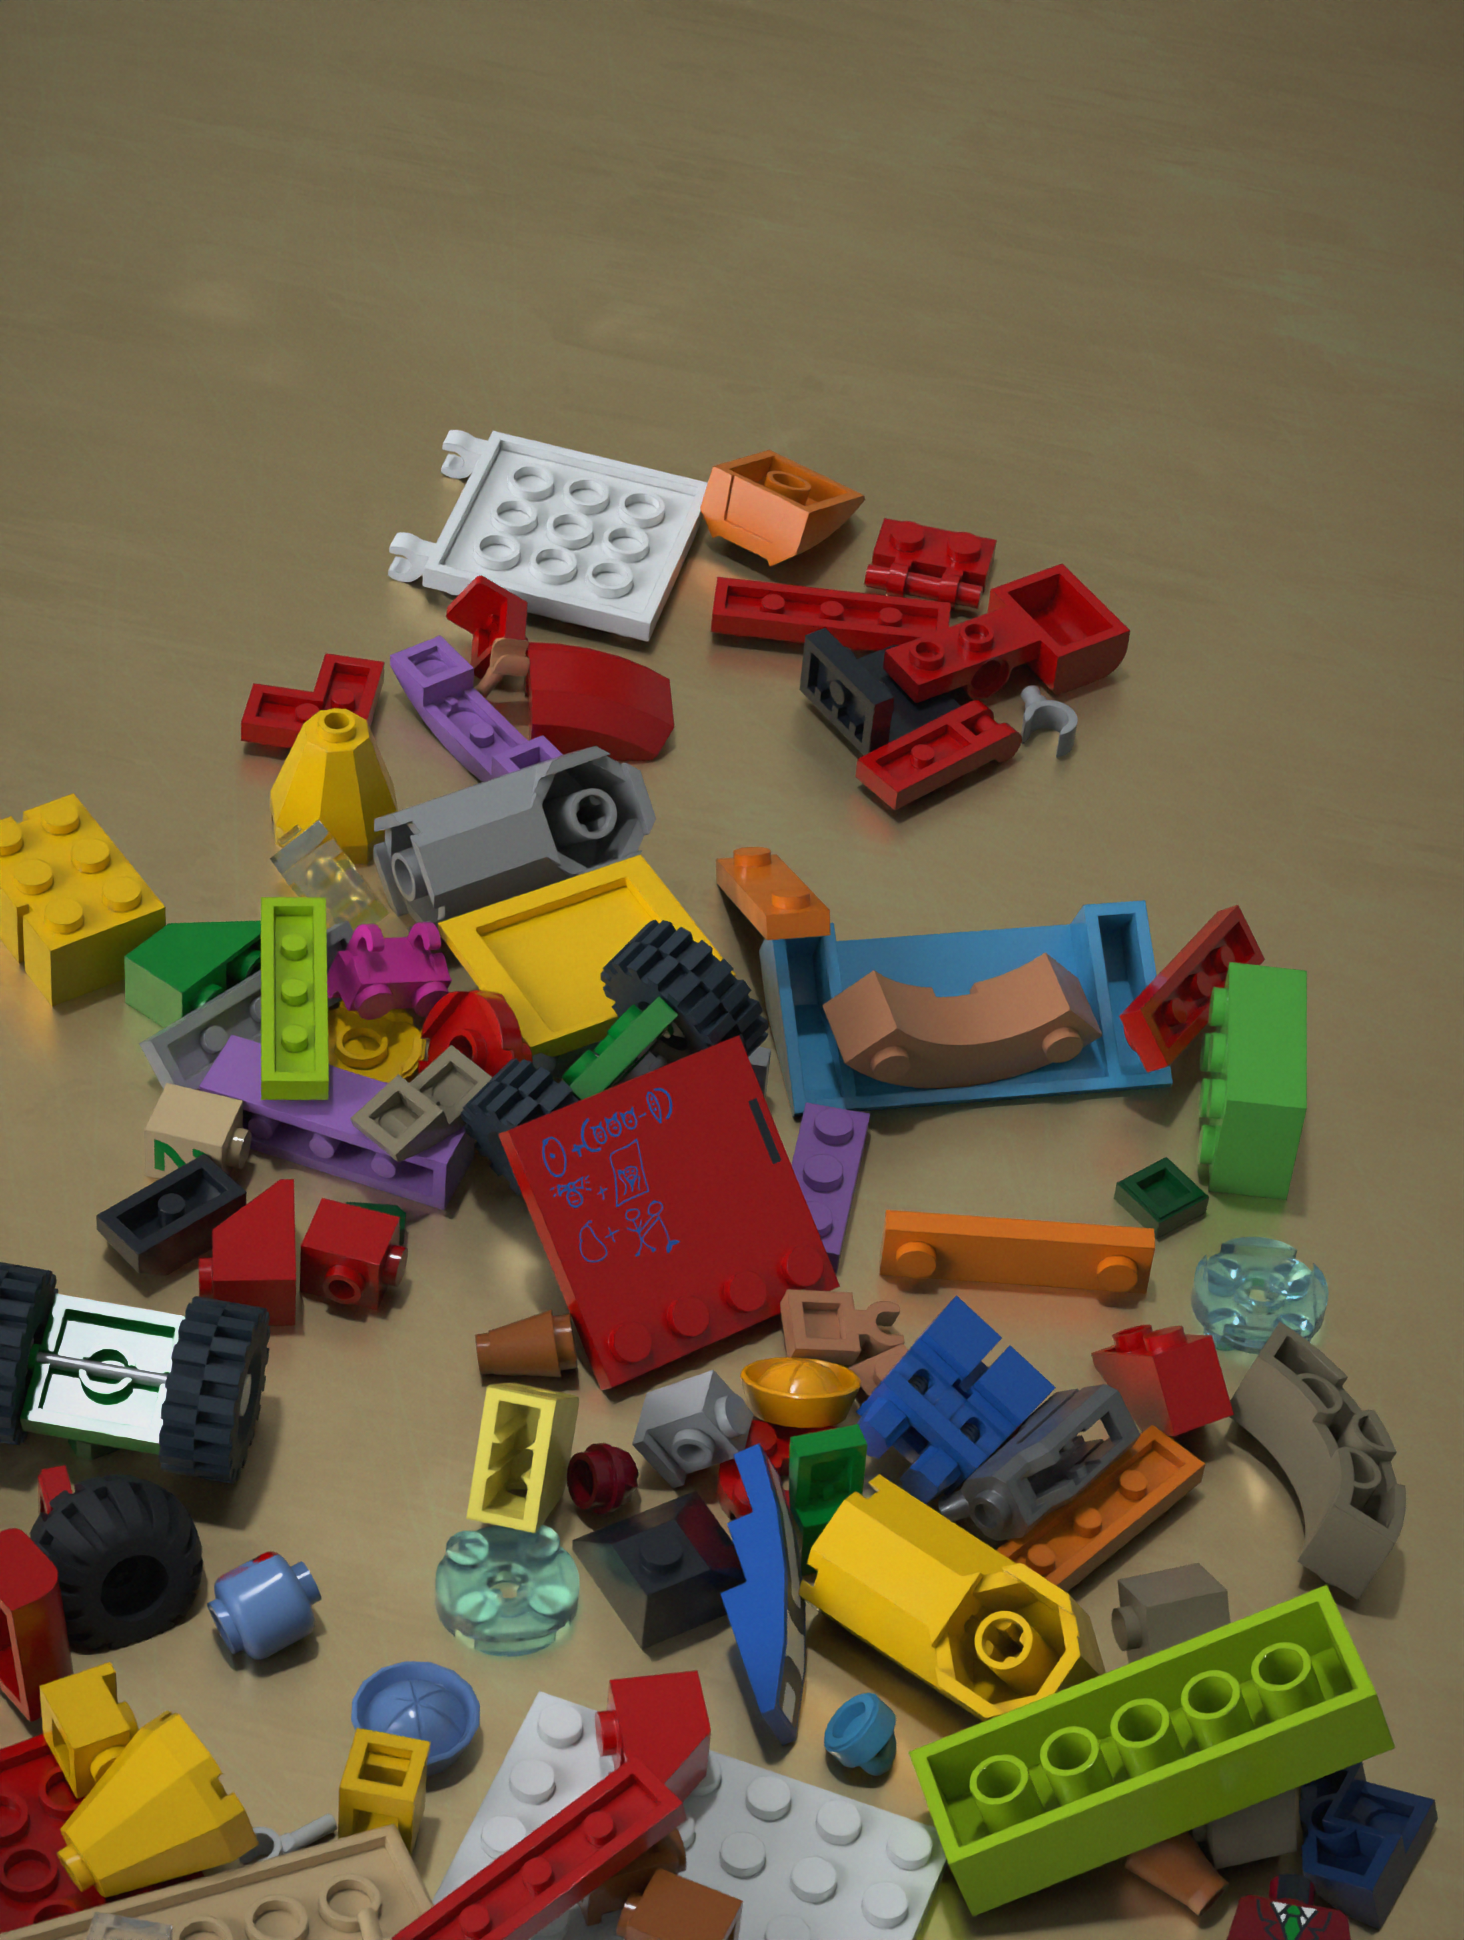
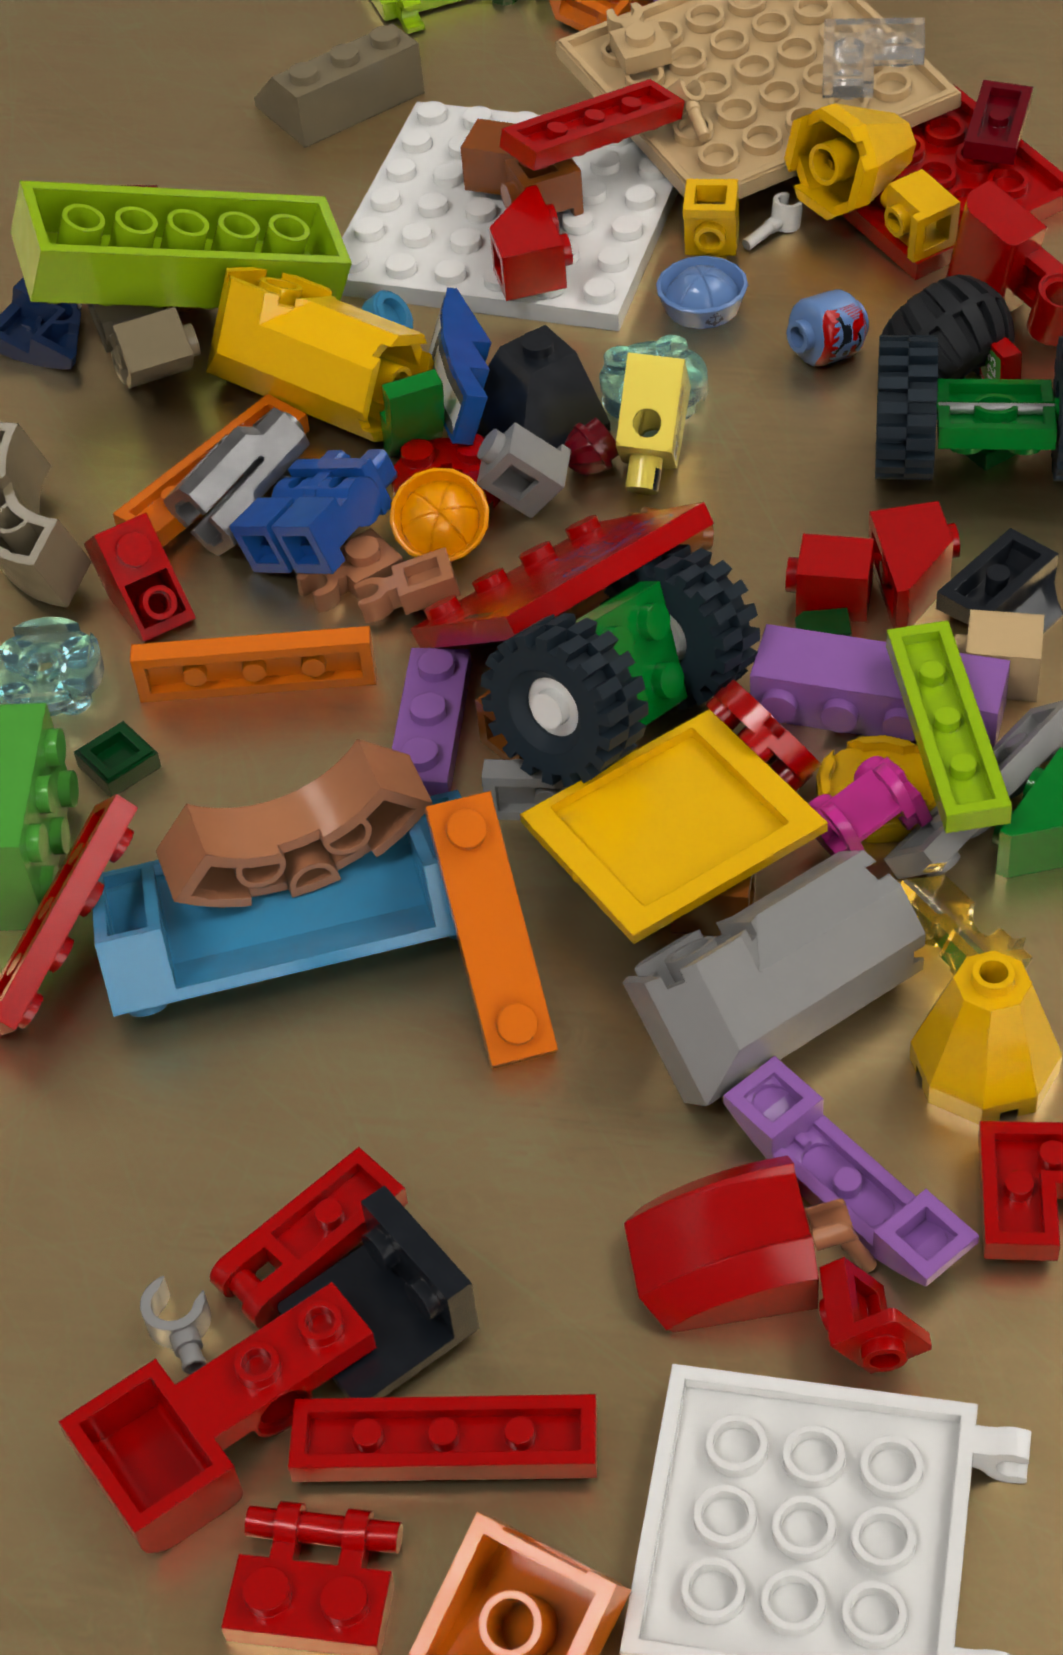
camera: 175 degrees left, 5 degrees up
dark tan slope [350,1045,493,1162] -> none

